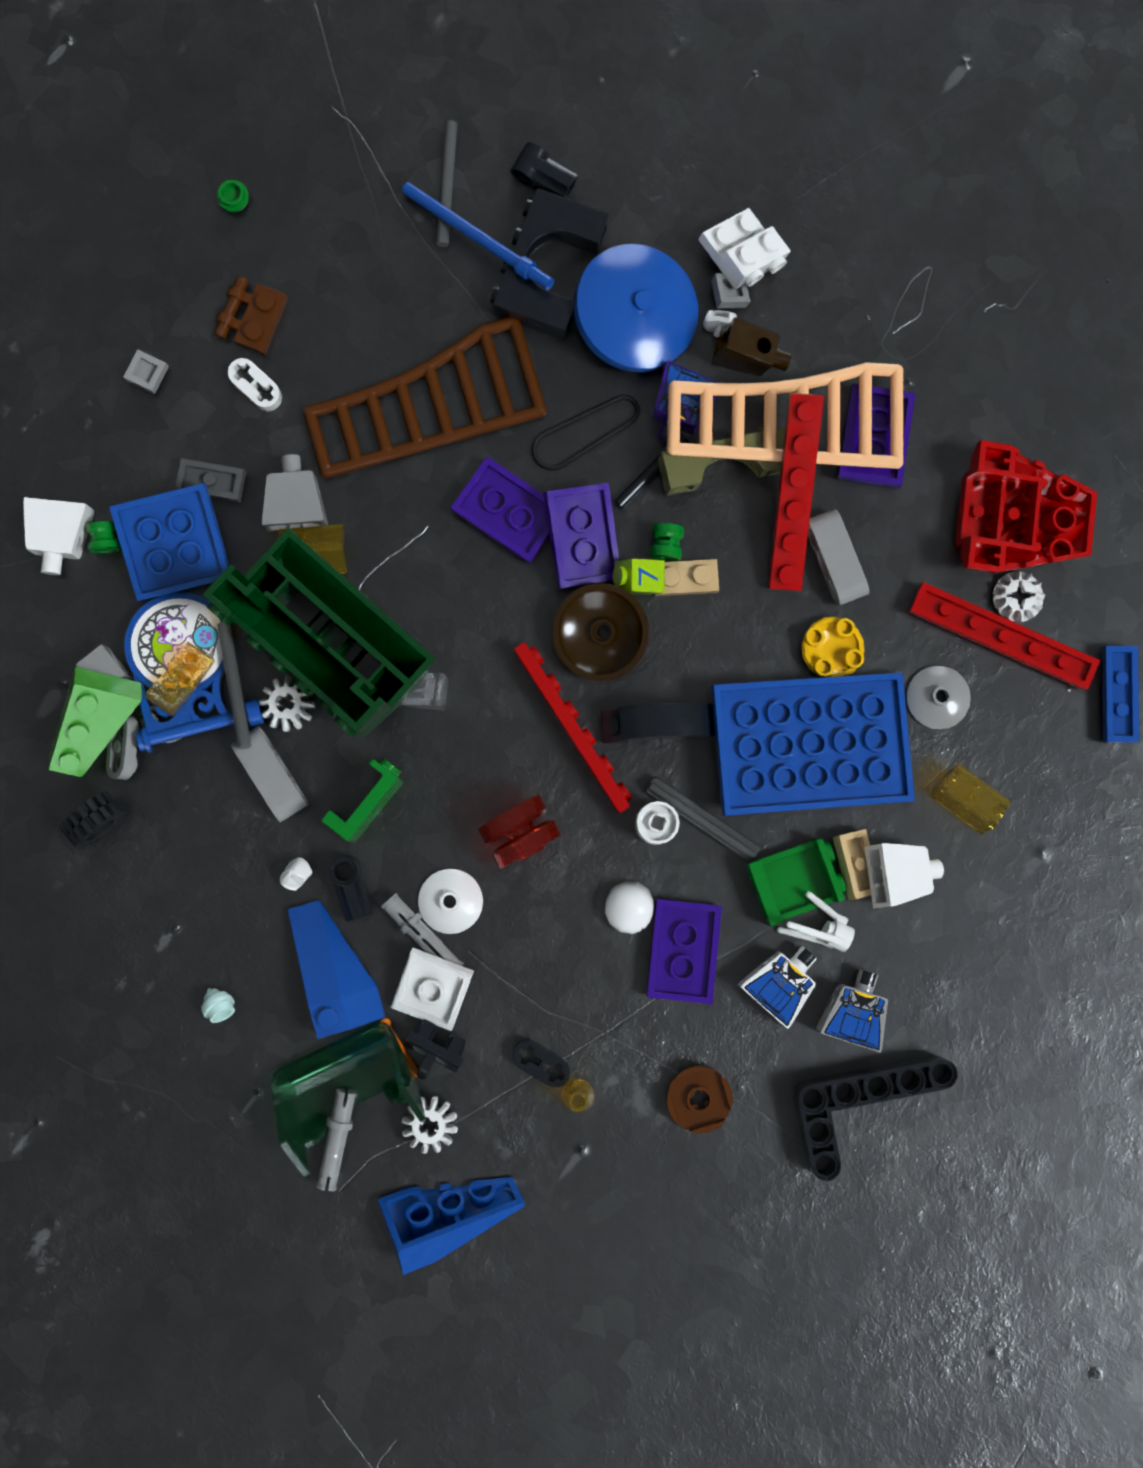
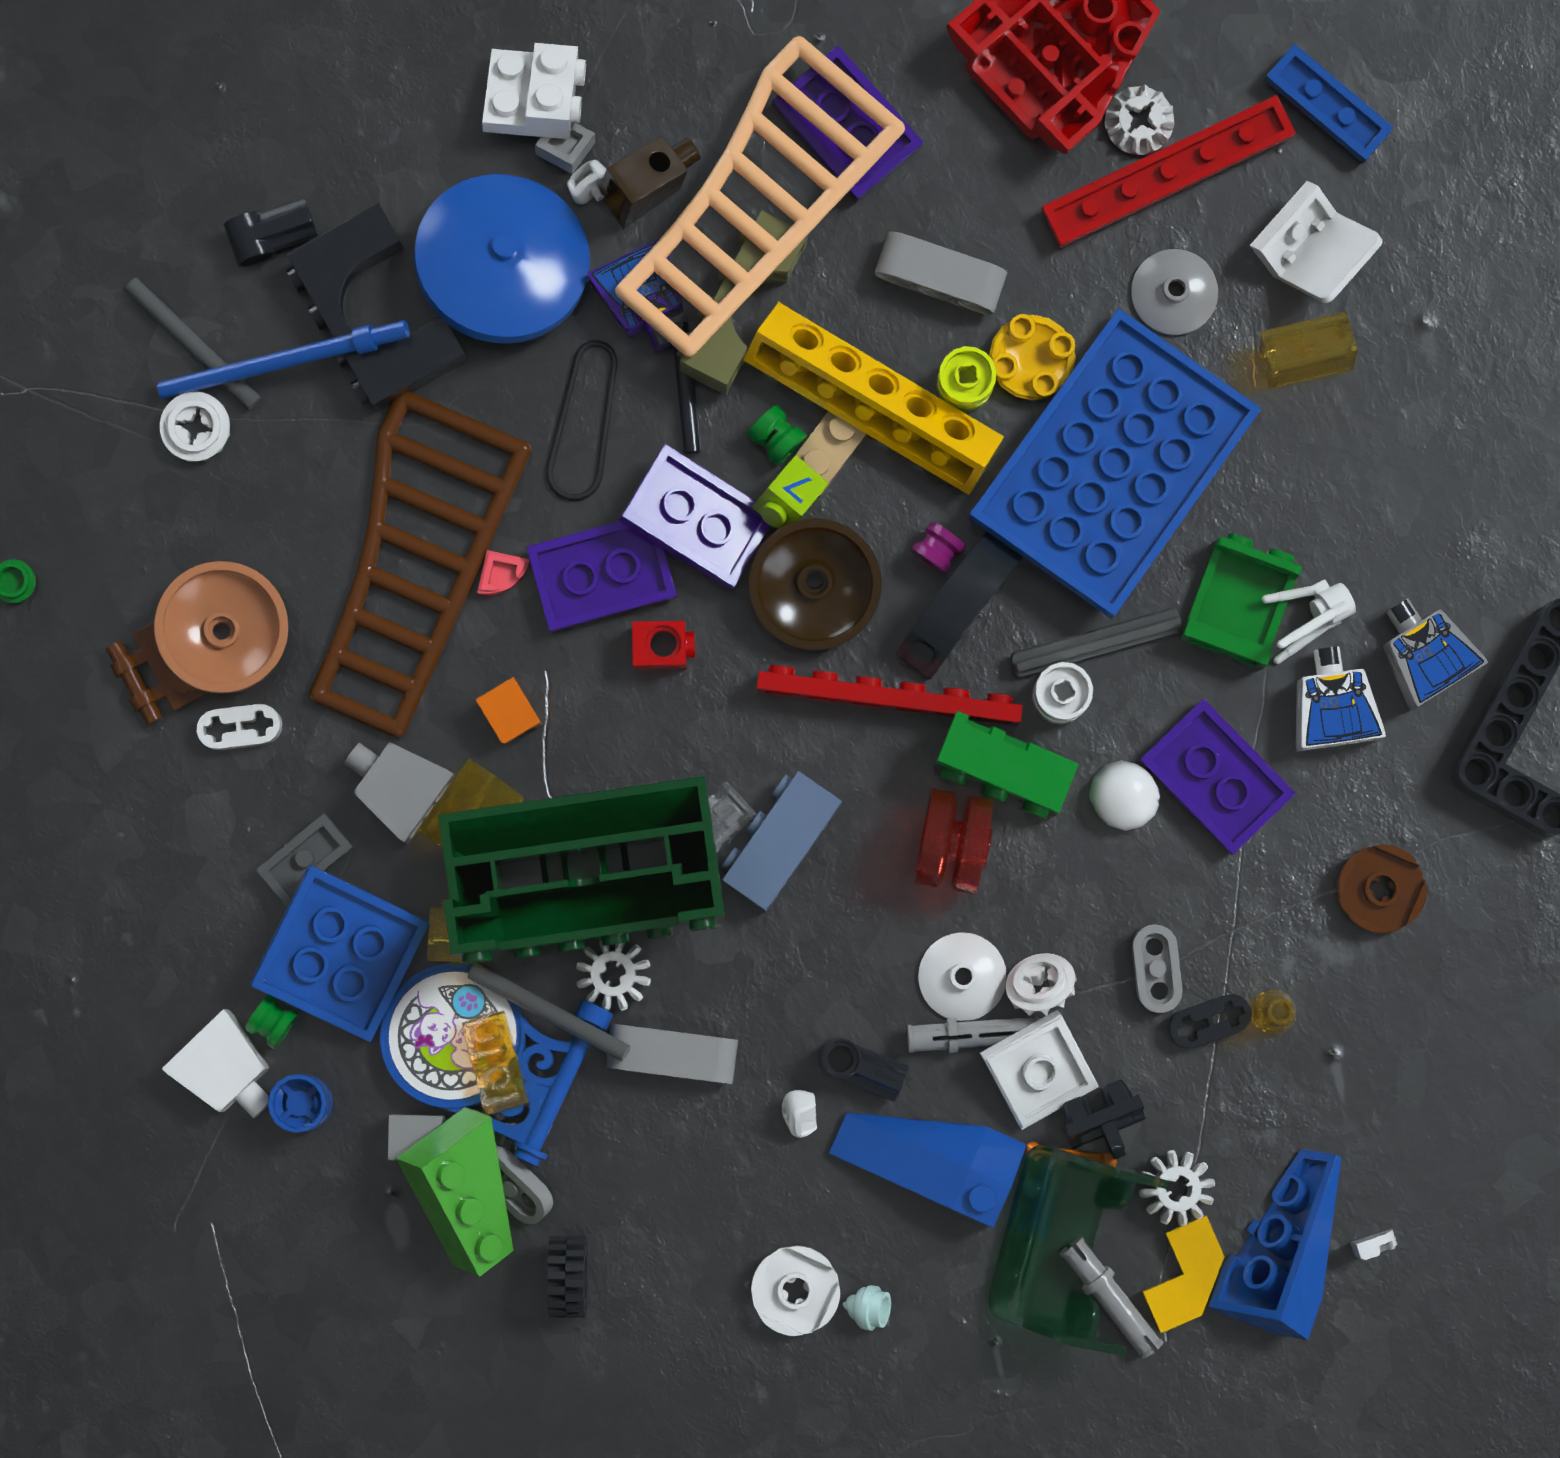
camera: 45 degrees left, 0 degrees up
light grey plate [123,349,169,394] -> none
green panel [321,758,404,843] -> none
red plate [768,392,824,591] -> none
tan plate [832,829,871,900] -> none
white torso [864,843,944,909] -> none
none -> nougat dish [154,561,288,694]
none -> white gear [160,392,230,462]
none -> blue wheel [268,1074,333,1133]
none -> orange panel [476,677,543,744]
none -> coral tile [477,550,531,595]
none -> red brick [632,621,695,670]
none -> sand blue brick [720,771,842,912]
none -> yellow brick [743,302,1004,495]
none -> white plate [751,1245,840,1336]
none -> magenta wheel [910,521,966,575]
none -> green wedge [934,711,1078,819]
none -> neon yellow wheel [937,346,996,413]
none -> white gear [1006,953,1077,1016]
none -> light grey plate [1132,924,1183,1013]
none -> yellow tile [1142,1215,1225,1333]
none -> white bracket [1250,181,1382,303]
none -> white tile [1350,1229,1397,1261]

